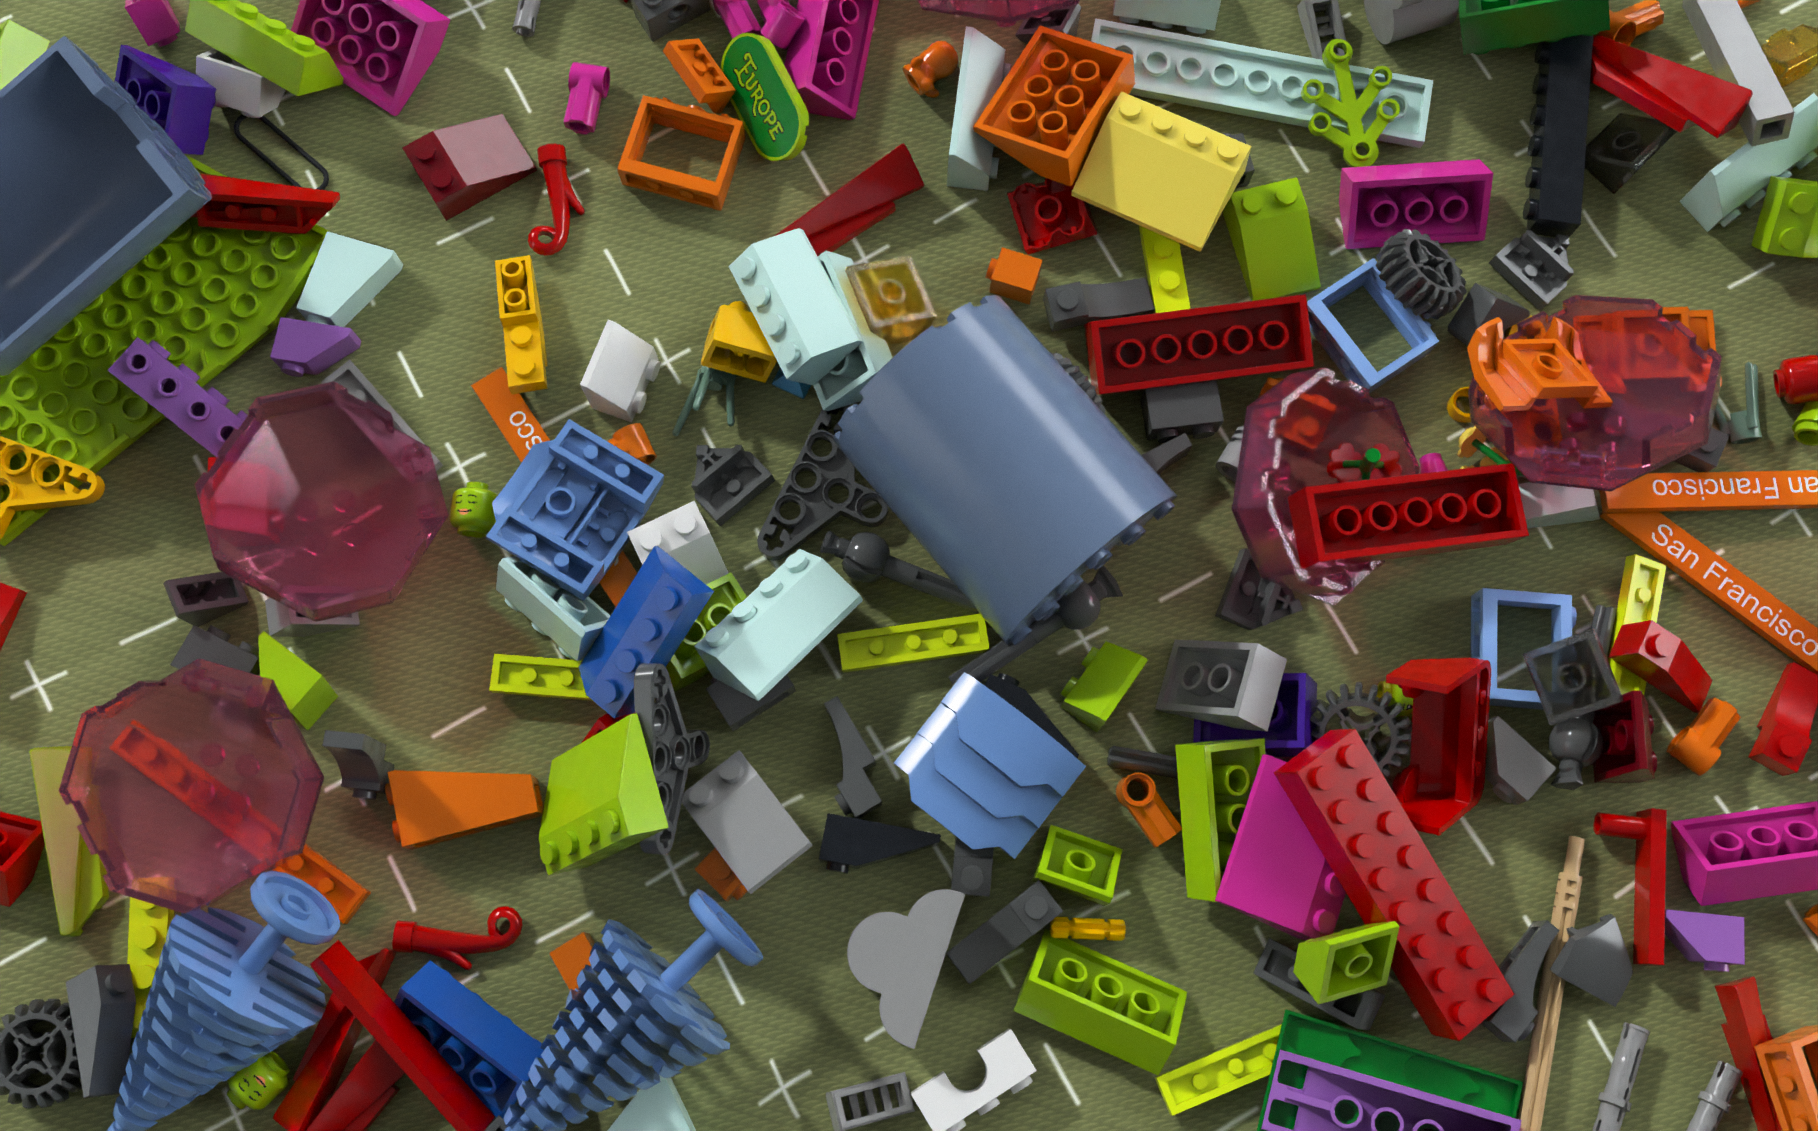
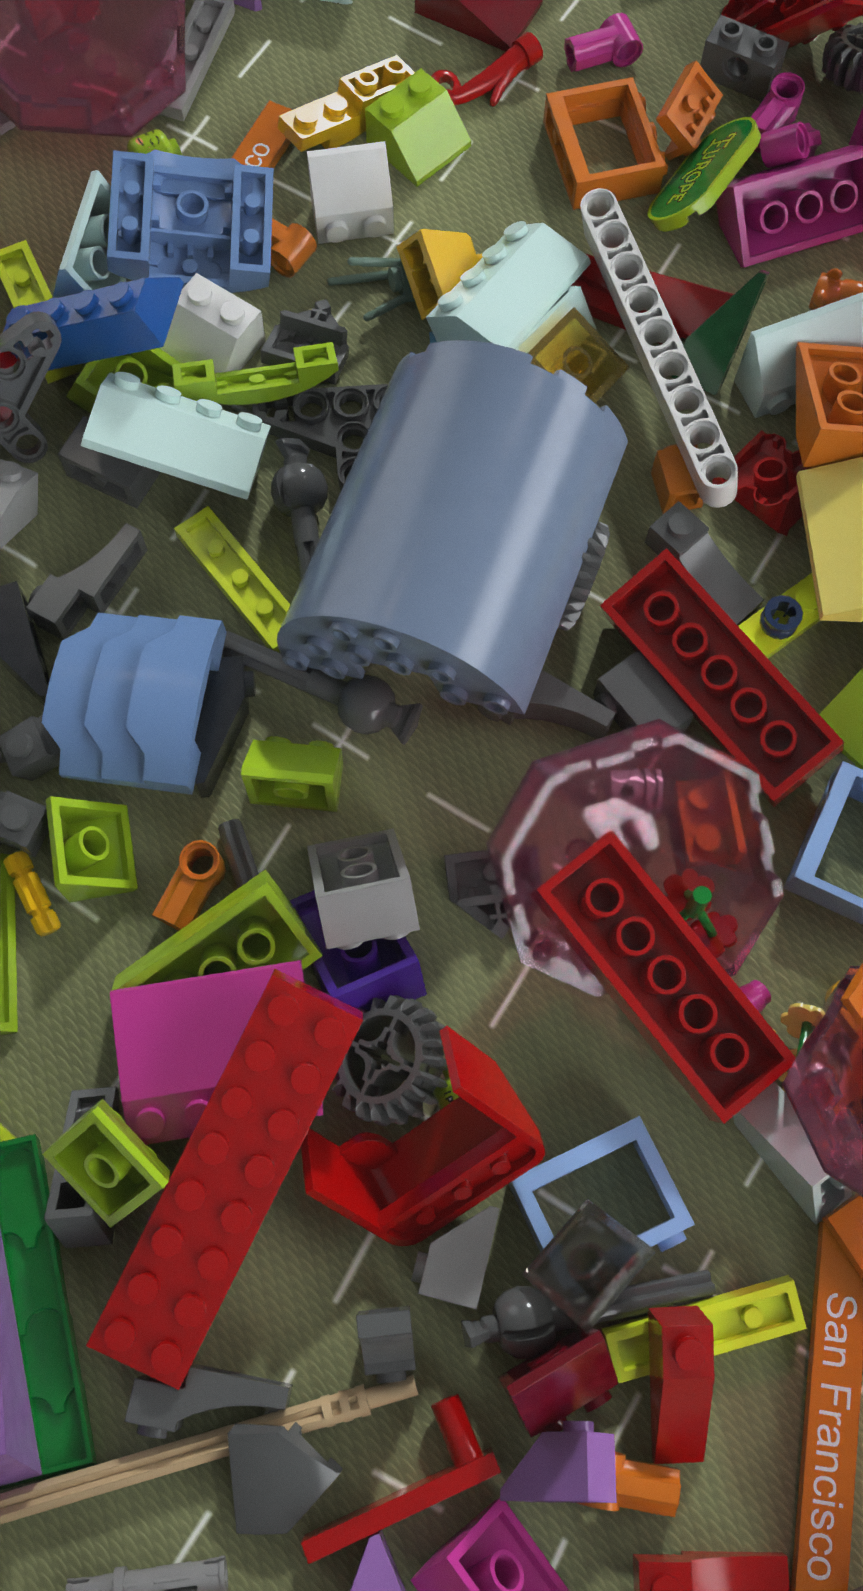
camera: 60 degrees right, 5 degrees down
none -> lime slope [172,342,339,405]
none -> dark grey slope [356,1305,416,1383]
none -> lime slope [365,68,472,187]
none -> medium lavender slope [500,1421,617,1503]
none -> white beam [580,188,738,508]
none -> dark green slope [671,270,770,395]
none -> dark blue bush [759,595,803,639]

